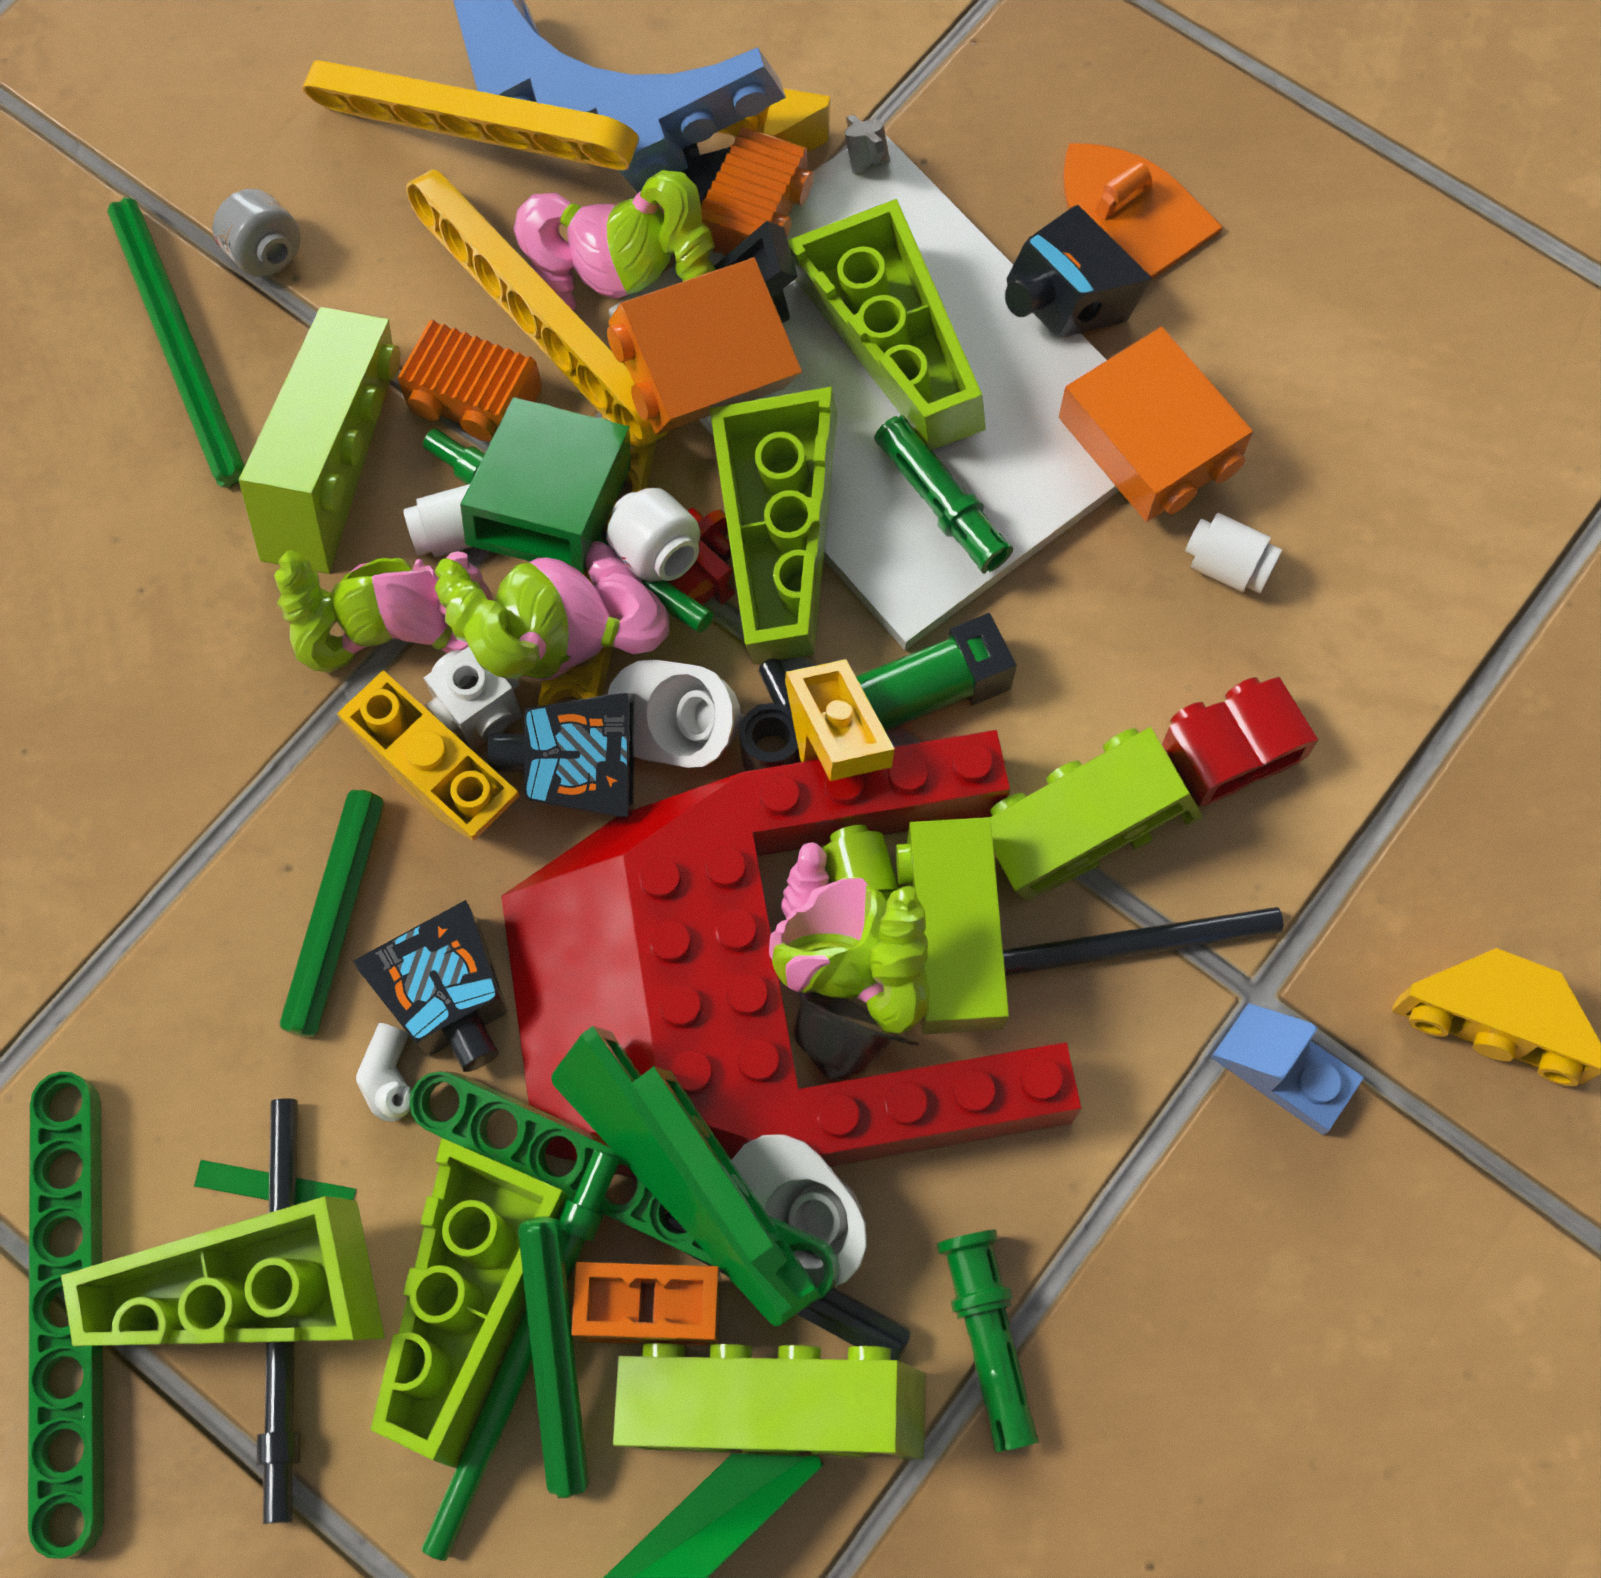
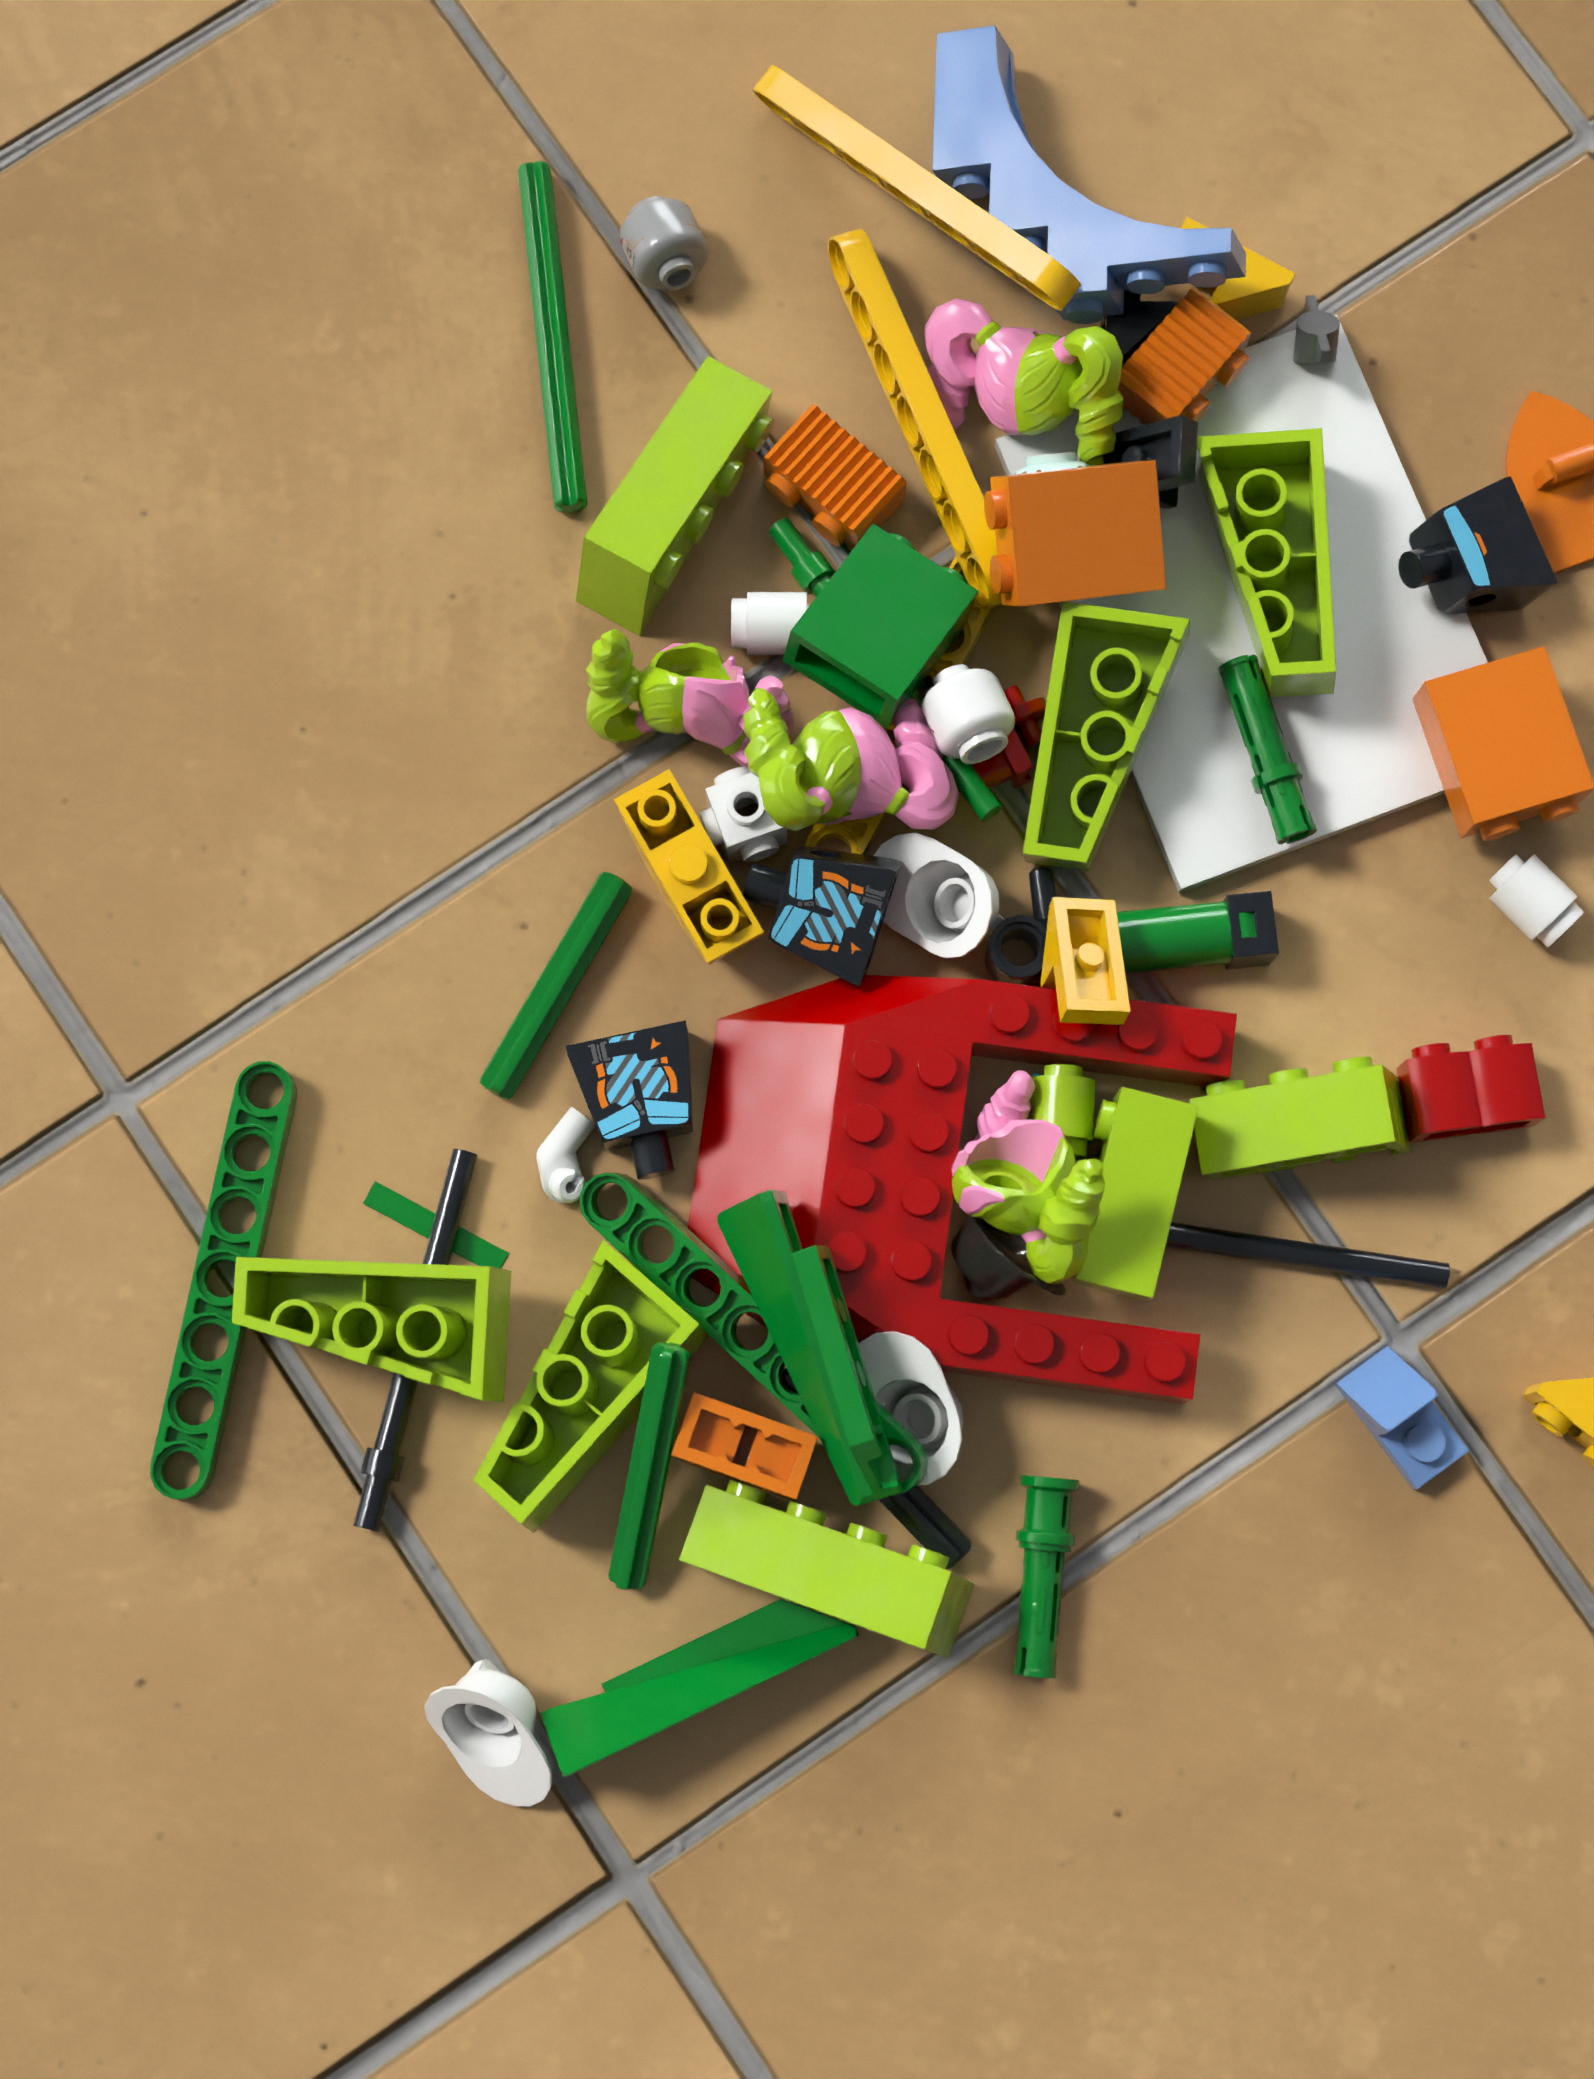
camera: 15 degrees right, 10 degrees up
green bar [421,1149,621,1561] -> none

